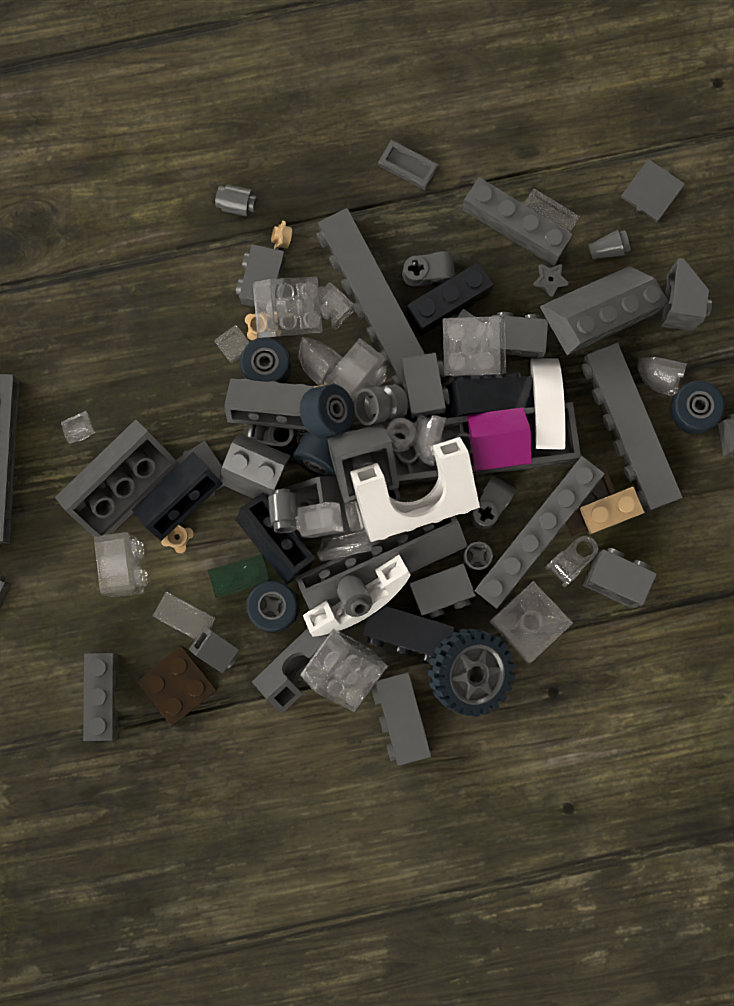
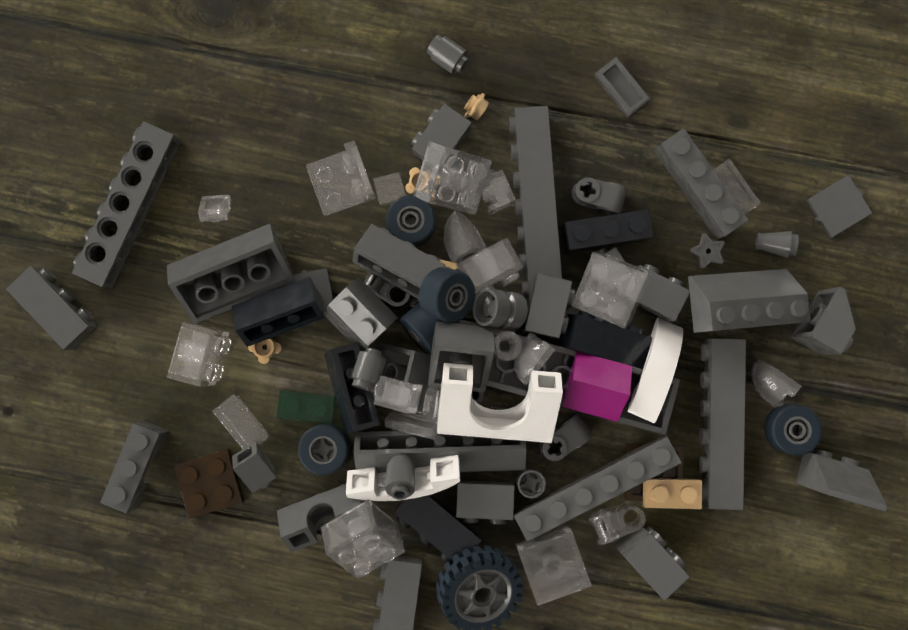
camera: 20 degrees right, 5 degrees up
none -> clear bracket [306,140,376,216]

